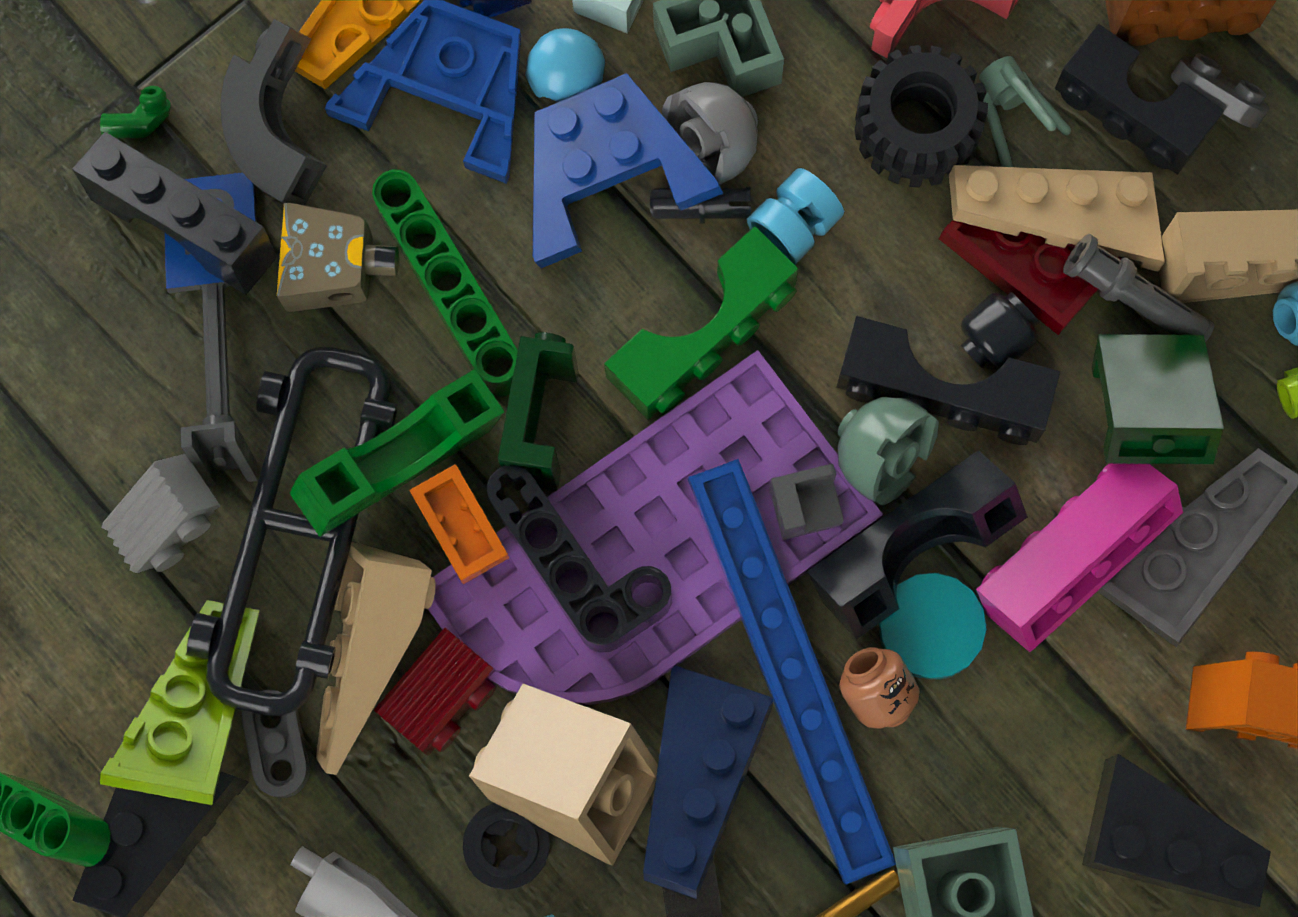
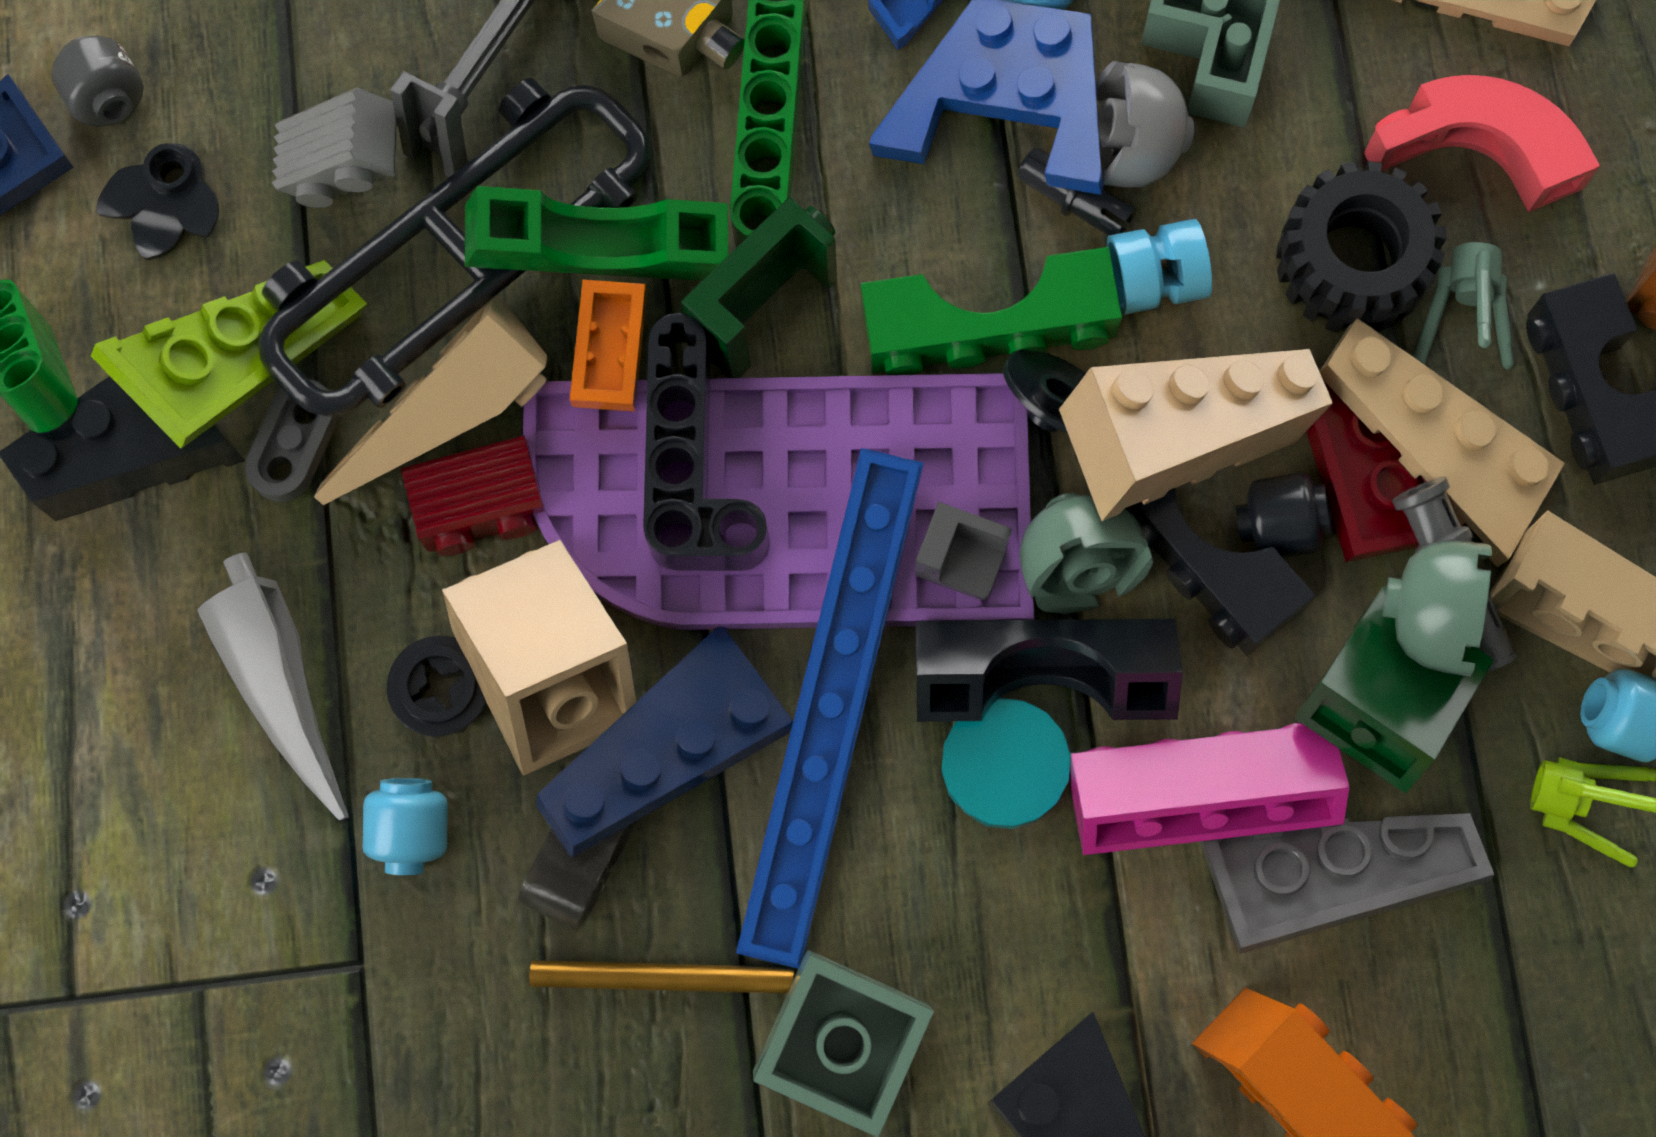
camera: 35 degrees right, 0 degrees up
nougat head [839,647,920,729] -> none
none -> black plate [96,143,219,260]
none -> black dish [1003,350,1086,433]
none -> tan wedge [1059,349,1333,522]
none -> sand green cylinder [1383,541,1492,677]

